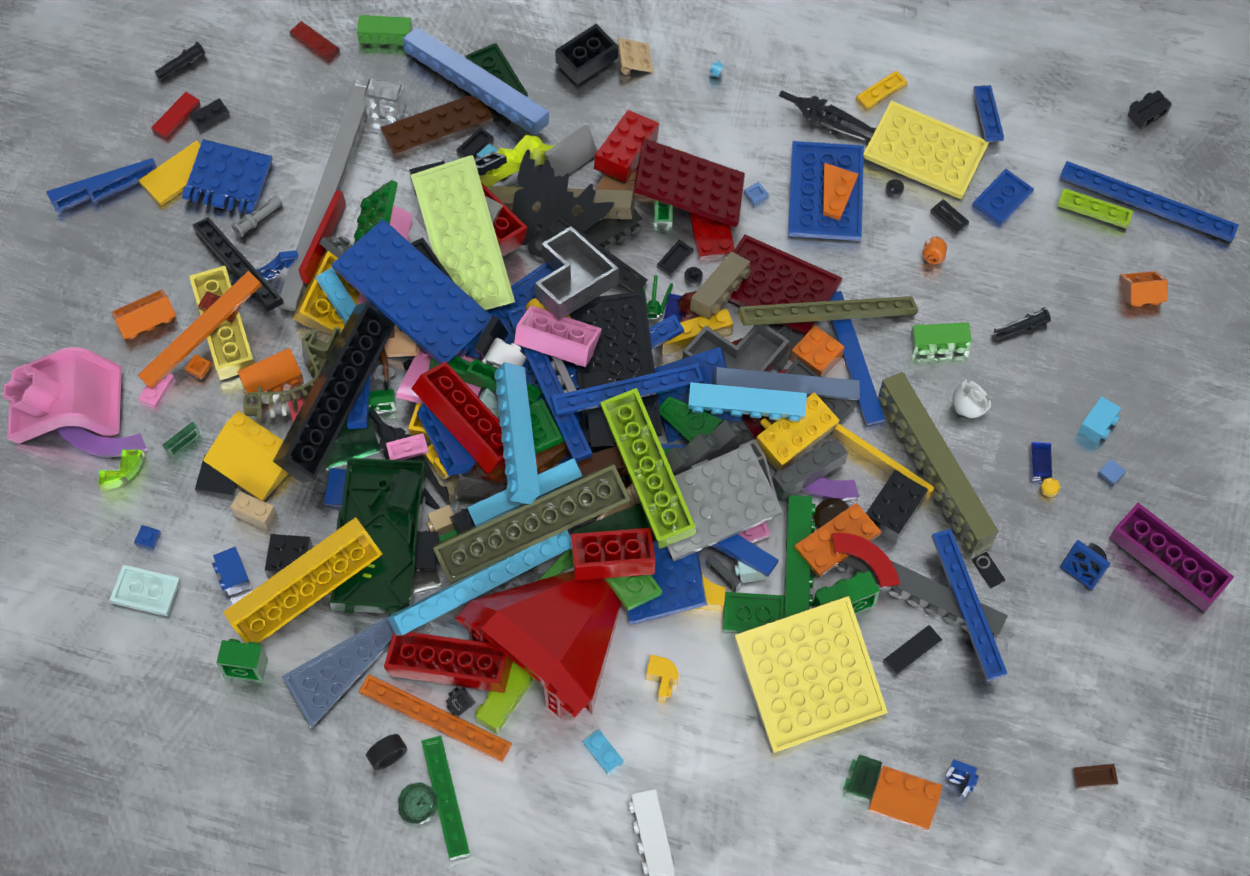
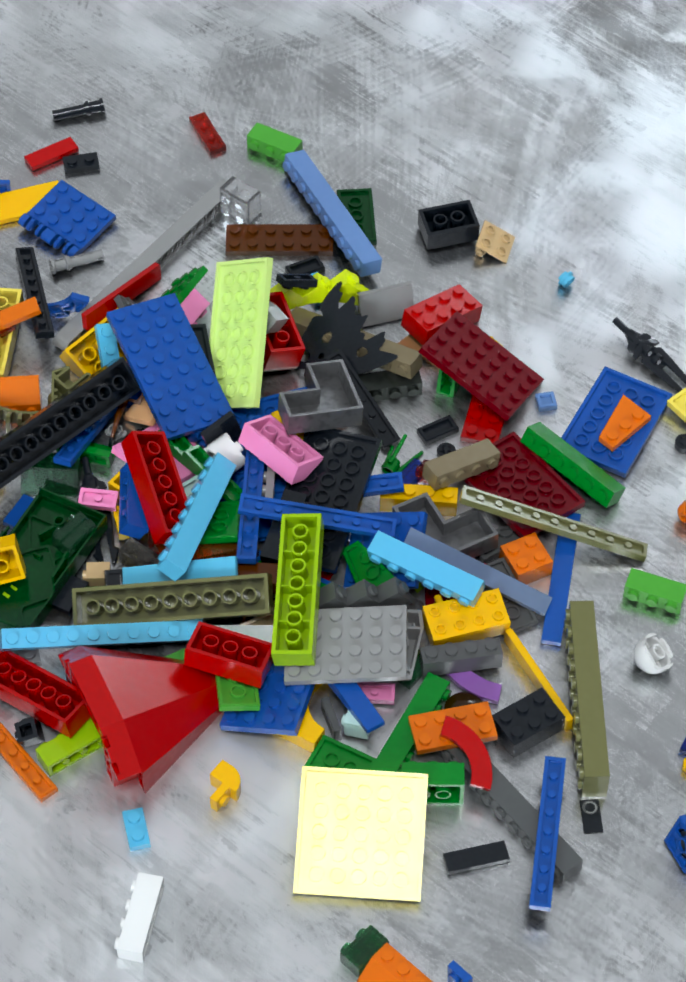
camera: 25 degrees right, 10 degrees down
none -> green brick [520,422,626,508]

